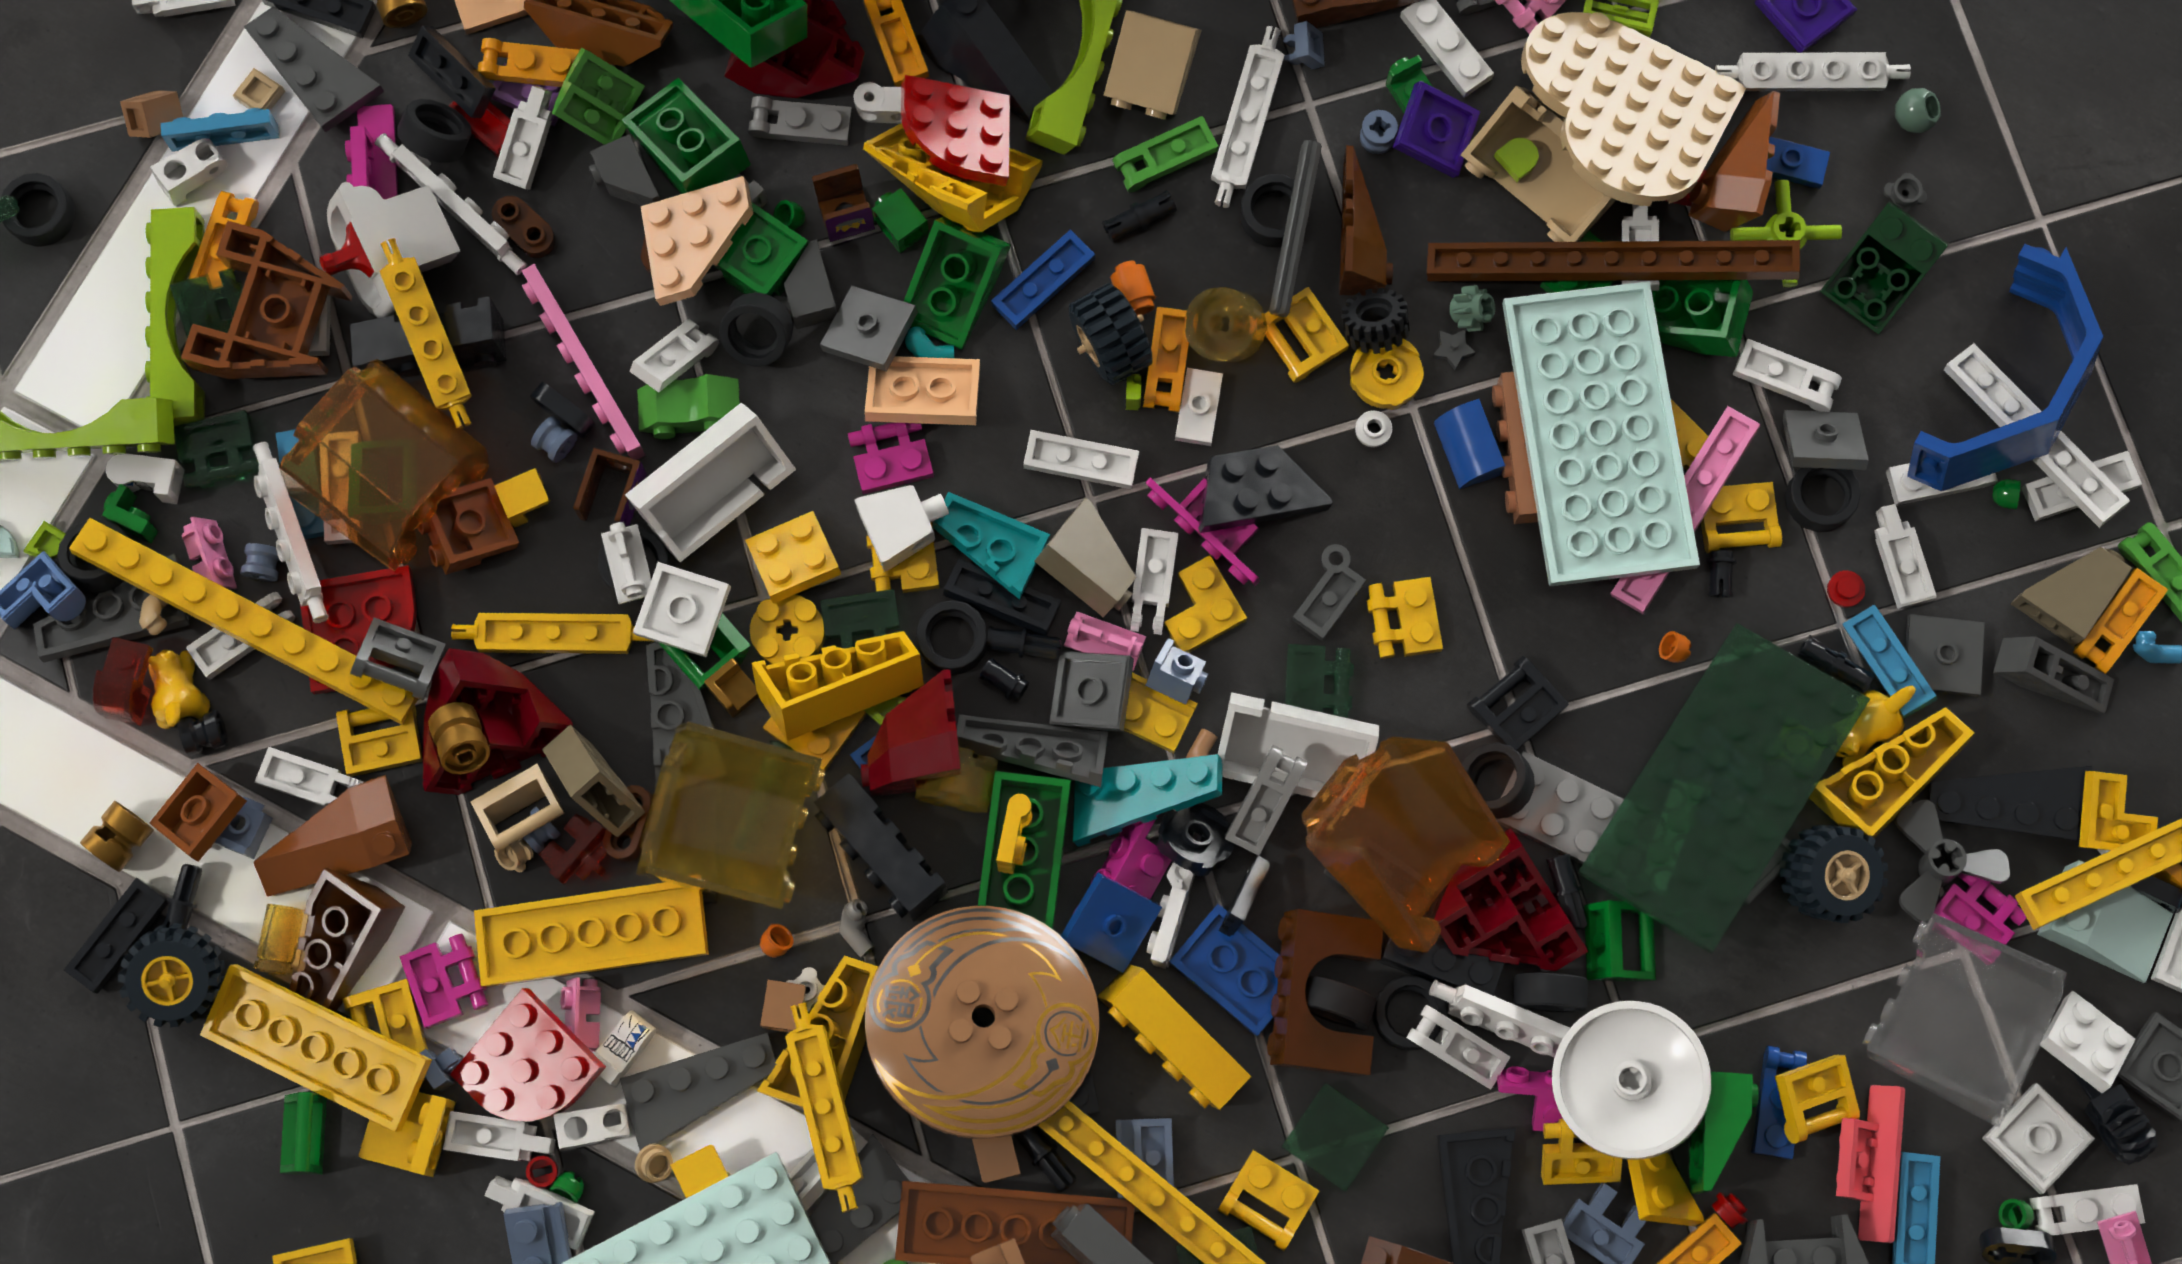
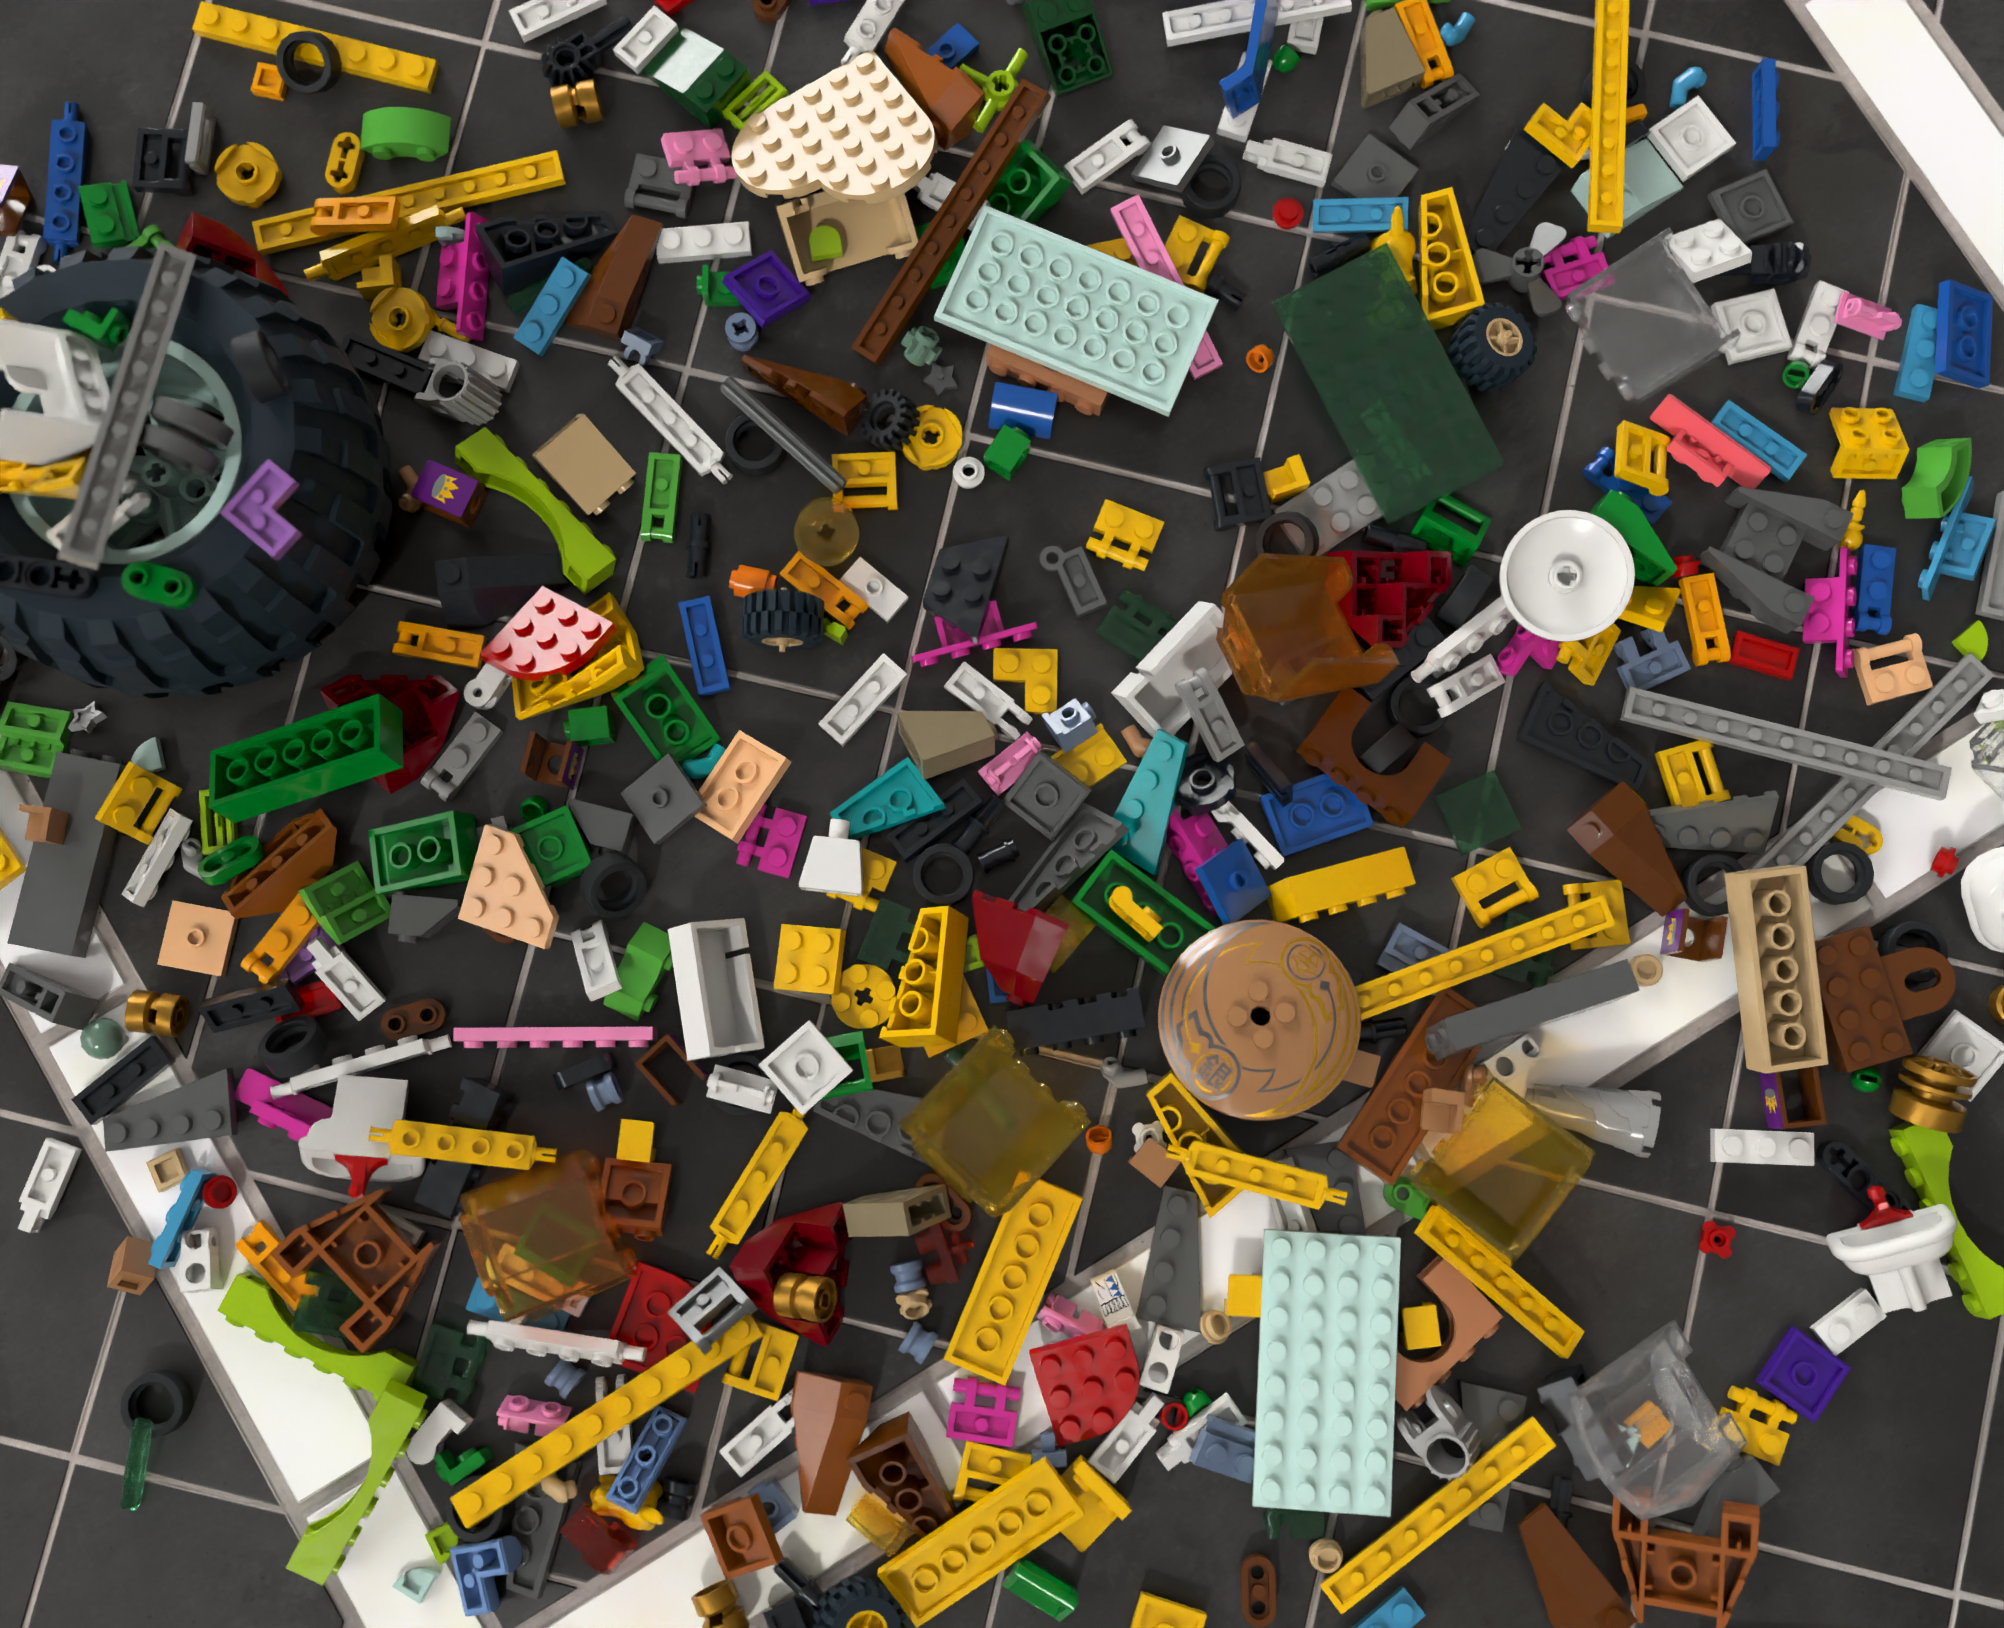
camera: 60 degrees left, 5 degrees up
tan tile [471,764,564,852] -> none
none -> red plate [202,1175,237,1209]
none -> medium blue tile [605,1405,688,1515]
none -> sand blue wheel [898,1321,938,1364]
none -> green brick [984,424,1031,481]
none -> yellow panel [1263,454,1310,504]

